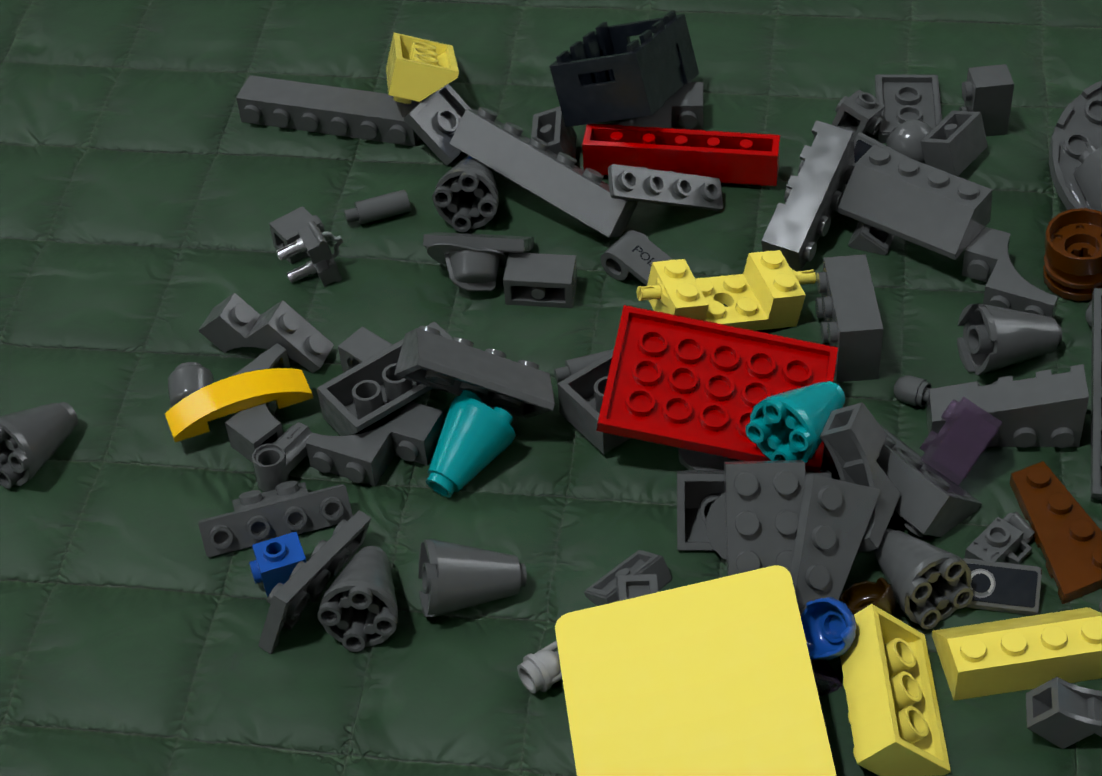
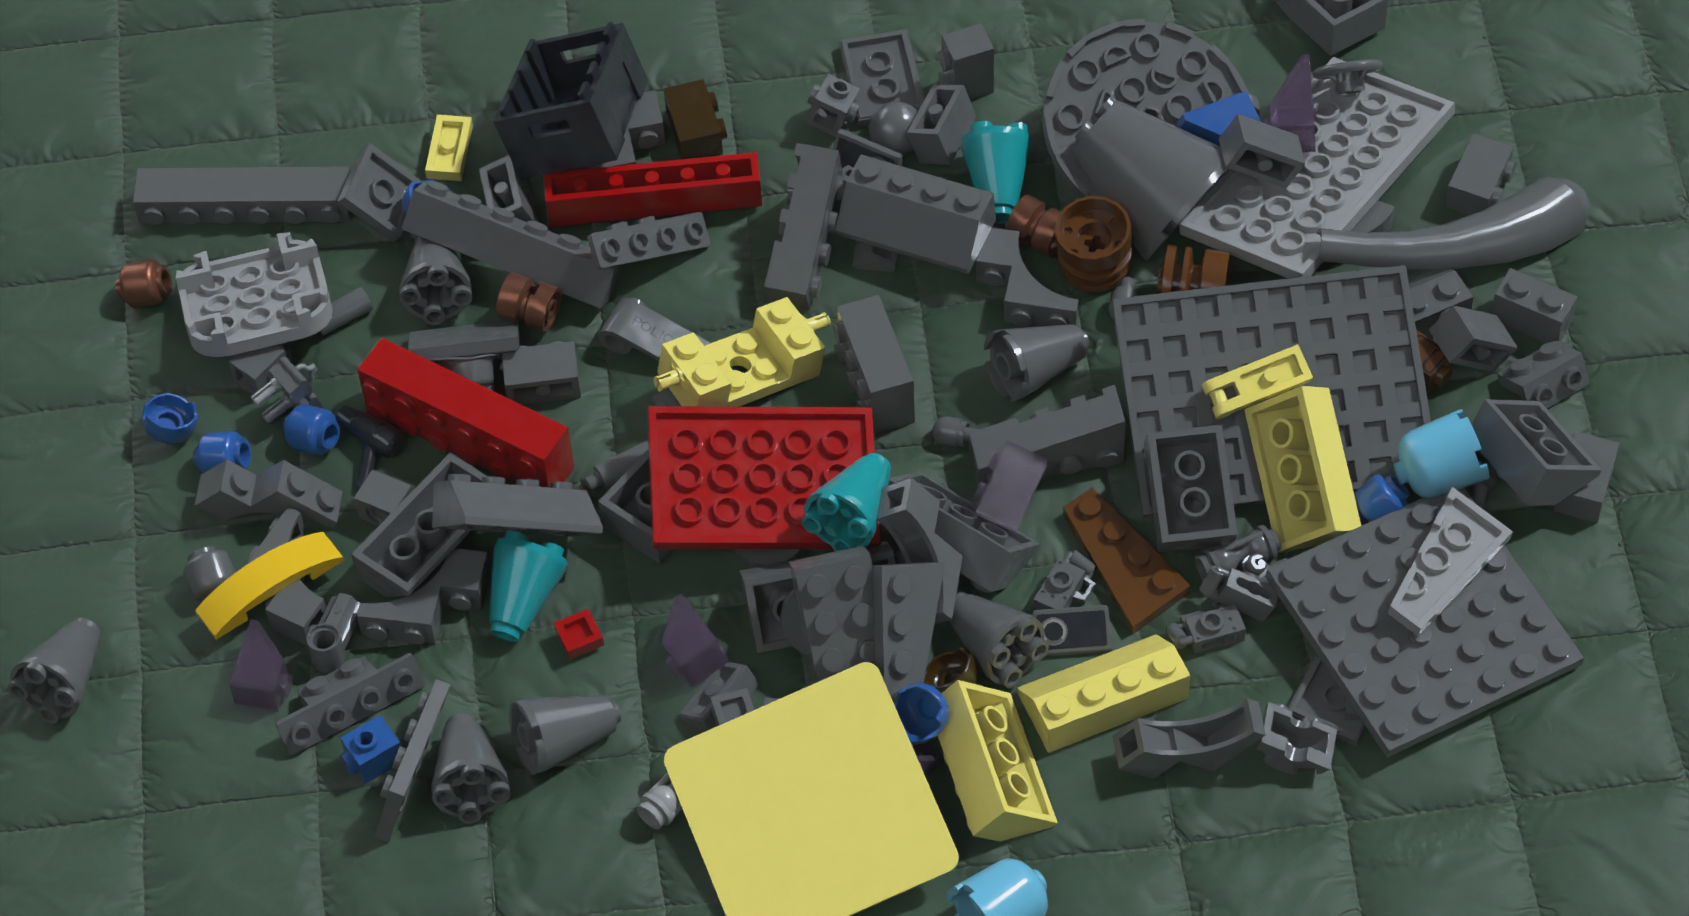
camera: 15 degrees left, 10 degrees up
light yellow slope [386,33,459,104] -> none
none -> copper head [115,259,172,308]
none -> blue hair [142,393,199,444]
none -> light grey tile [175,232,333,357]
none -> blue head [193,431,251,474]
none -> clear purple slope [229,620,292,711]
none -> blue head [283,404,340,456]
none -> black piece [336,405,405,492]
none -> red brick [357,338,575,488]
none -> light yellow plate [425,115,473,181]
none -> copper wheel [496,272,562,332]
none -> red plate [553,609,604,660]
none -> clear purple slope [662,593,729,687]
none -> dark brown brick [663,79,727,159]
none -> teal cone [961,121,1031,224]
none -> copper wheel [1006,195,1061,258]

